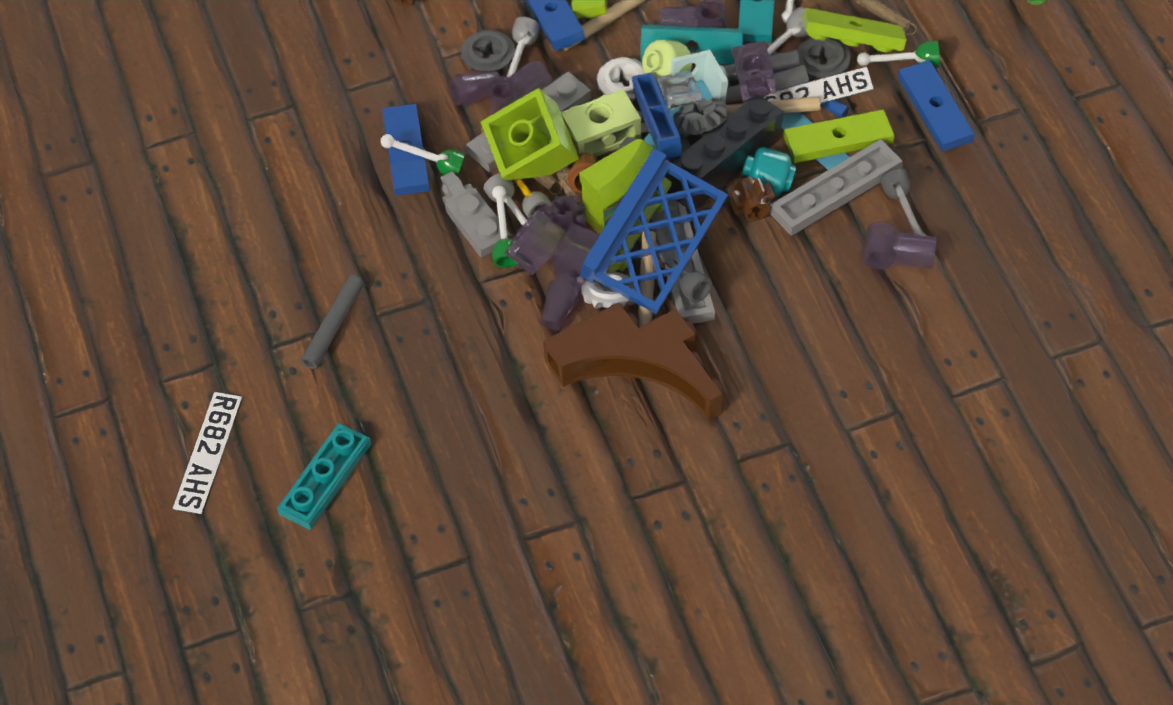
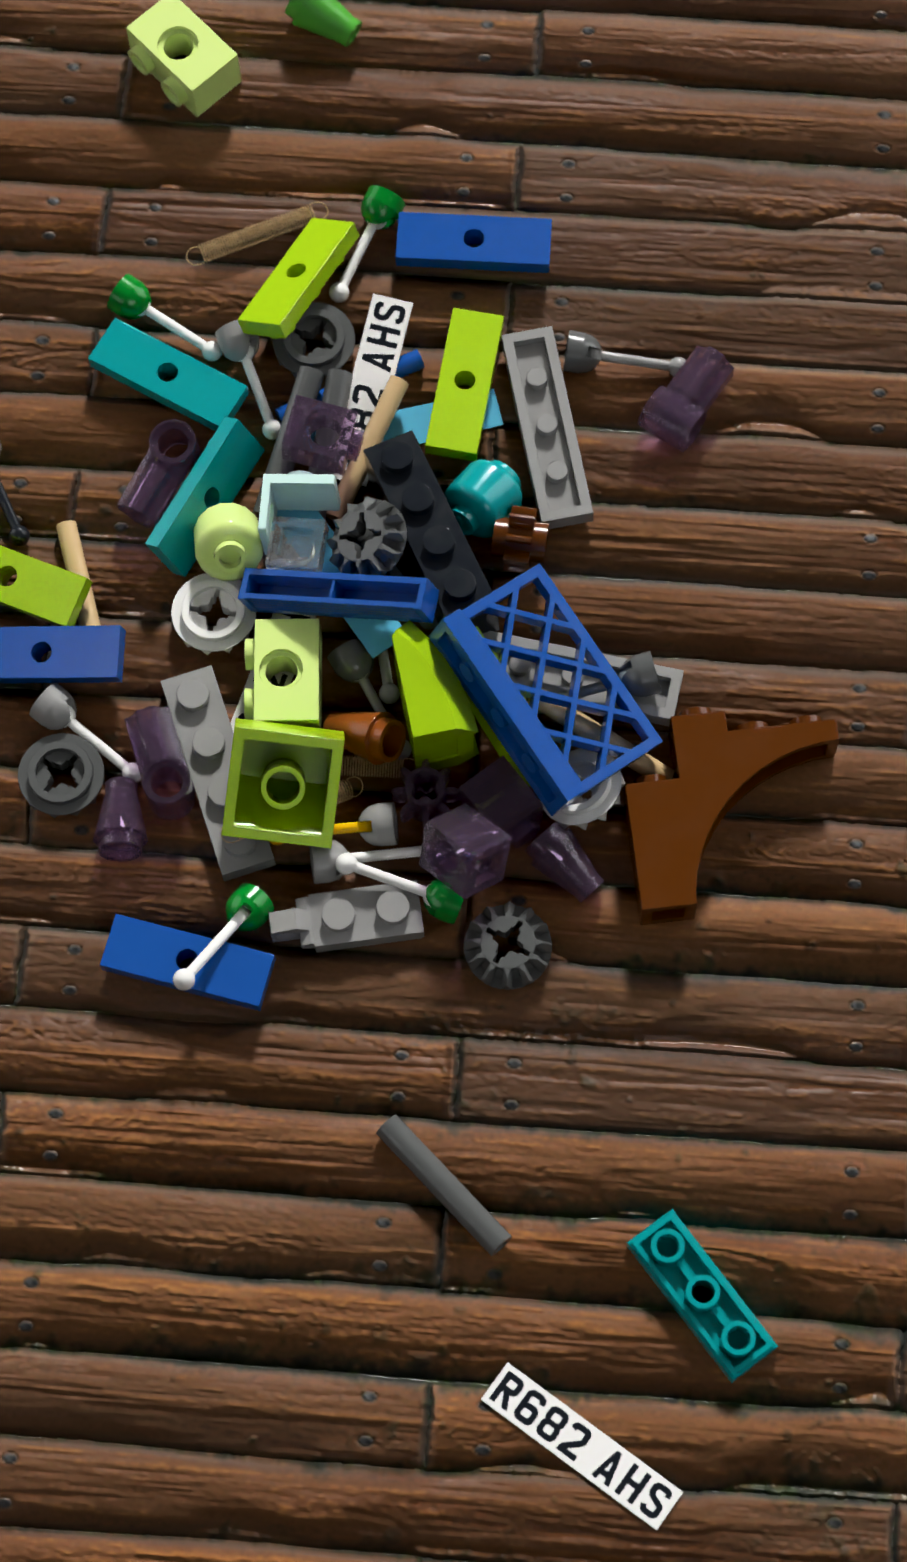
camera: 65 degrees left, 15 degrees up
none -> dark grey gear [464,901,552,990]

